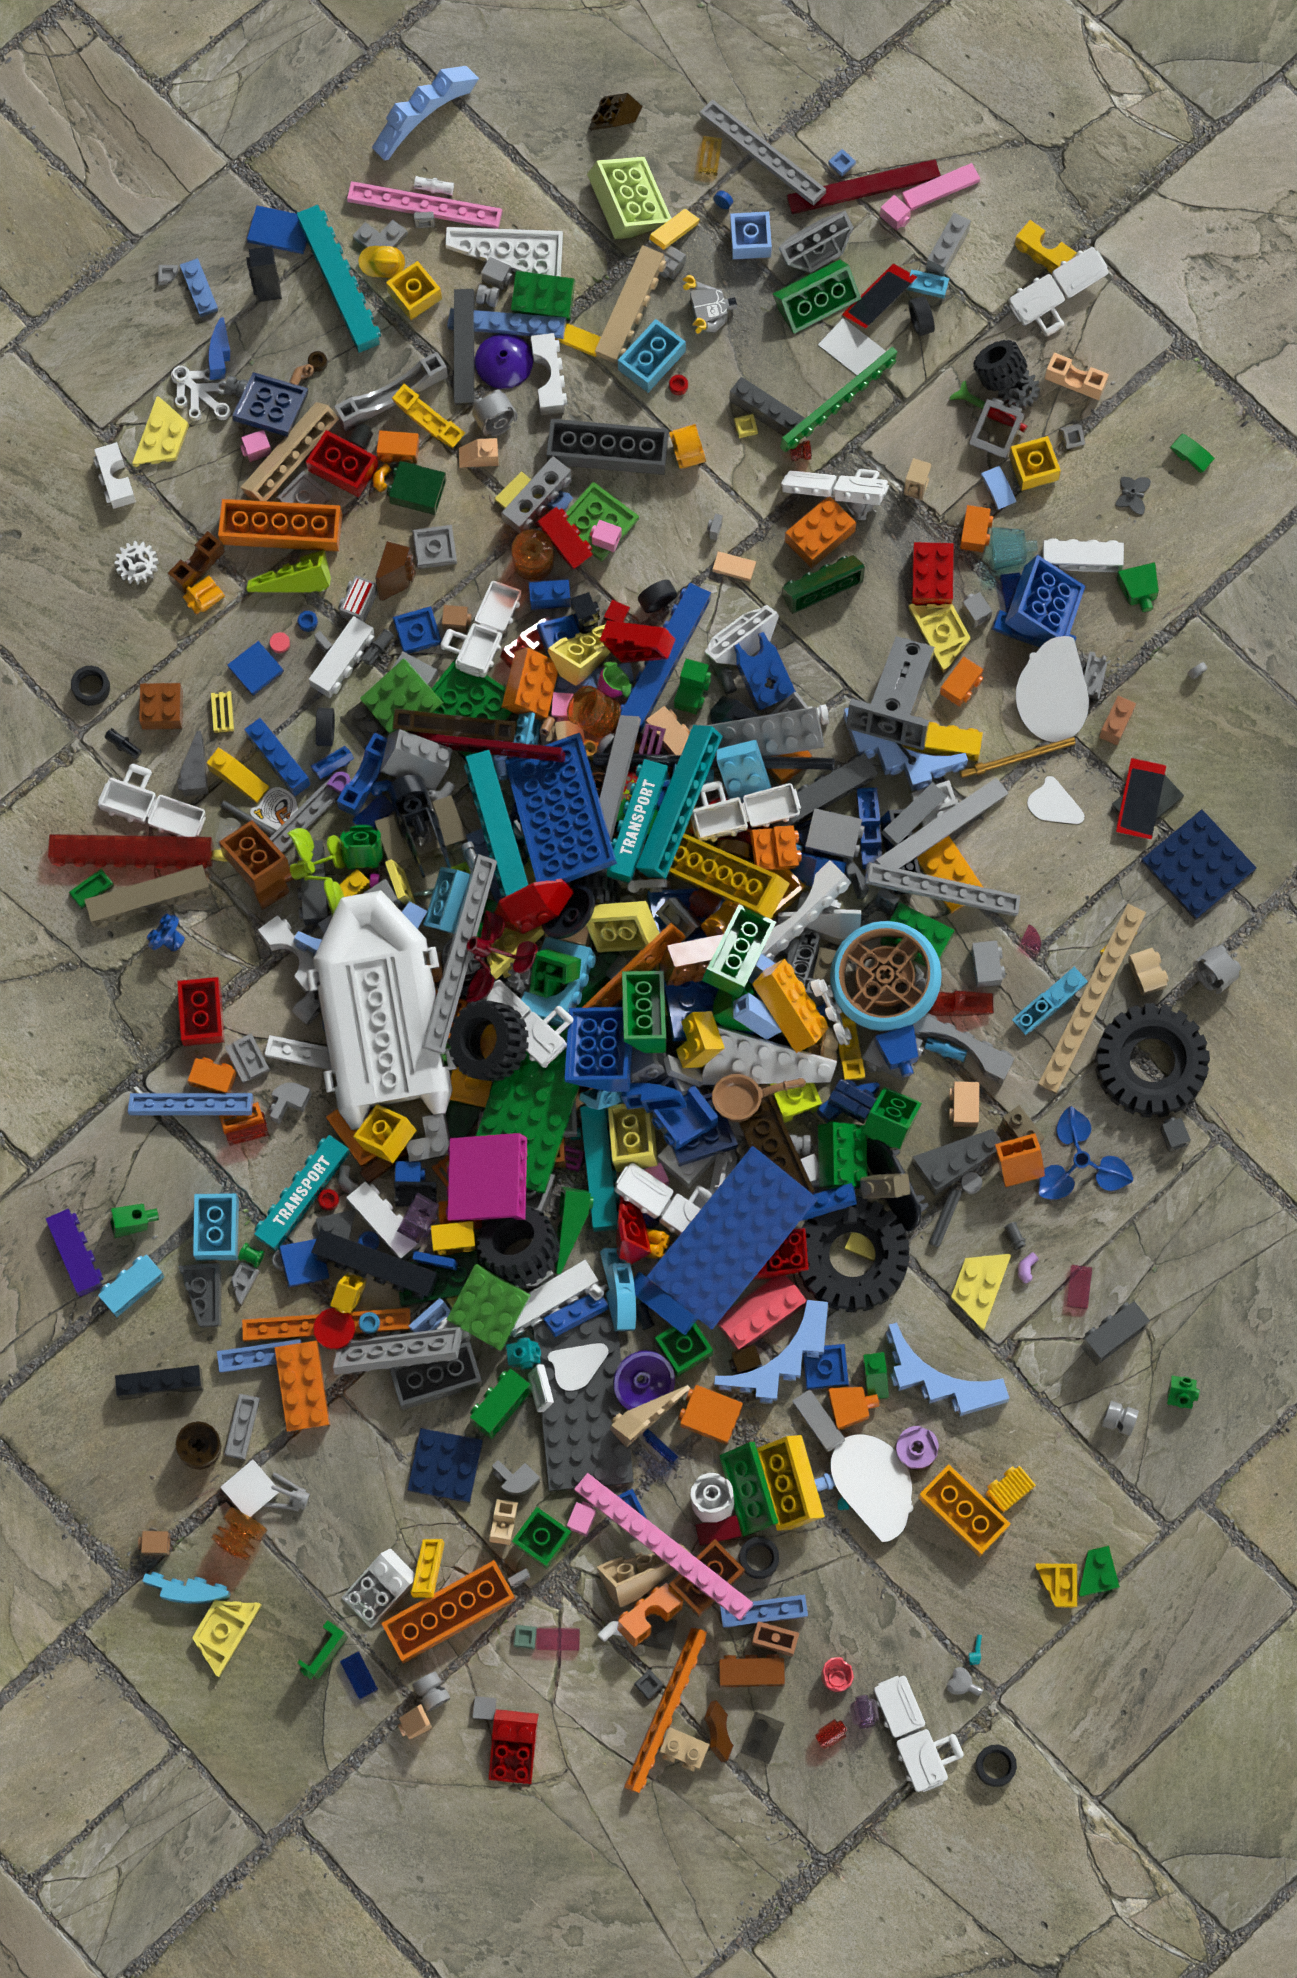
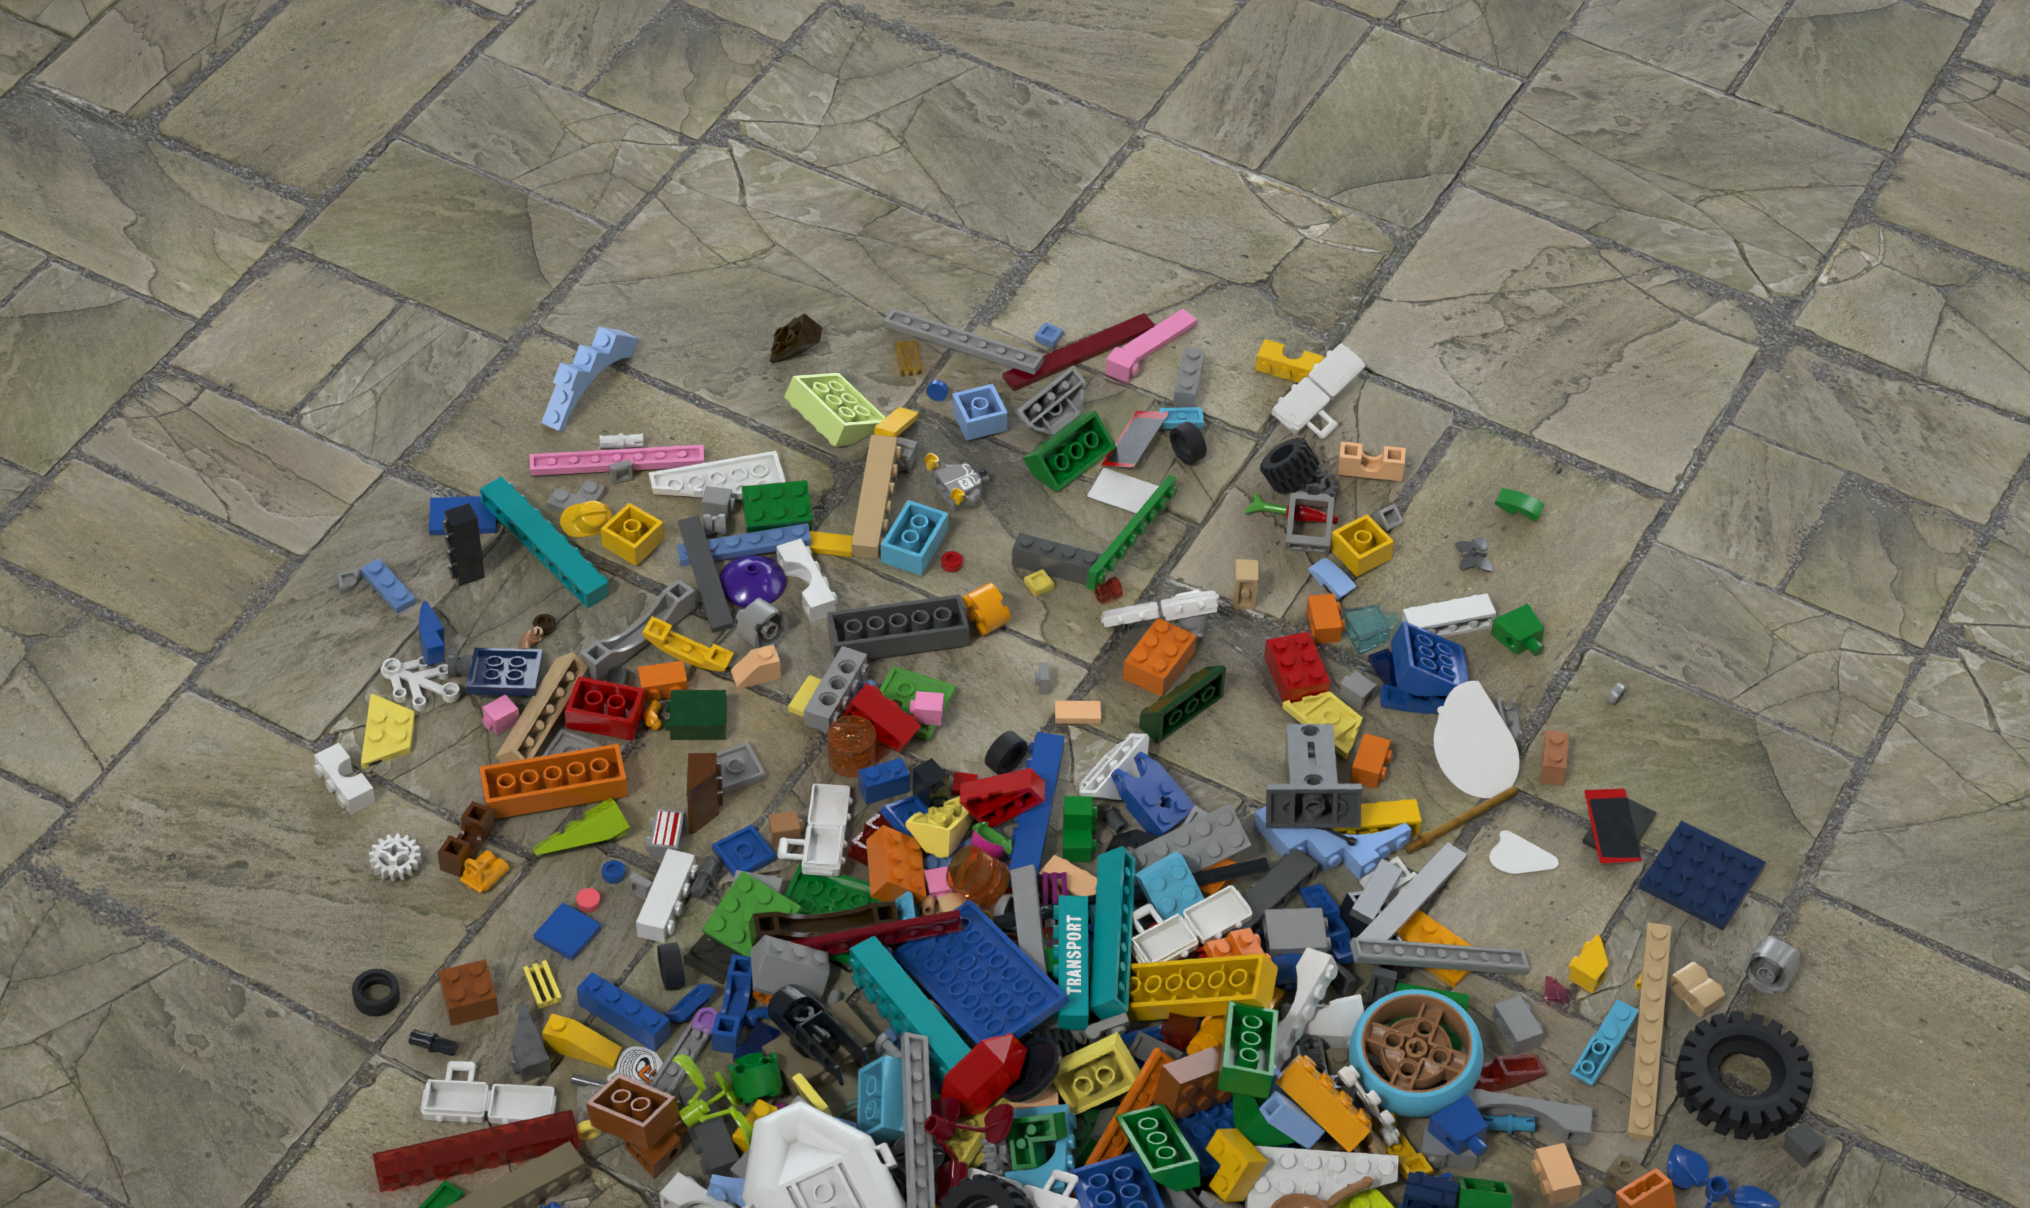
camera: 20 degrees left, 25 degrees down
none -> yellow slope [1568,934,1609,994]

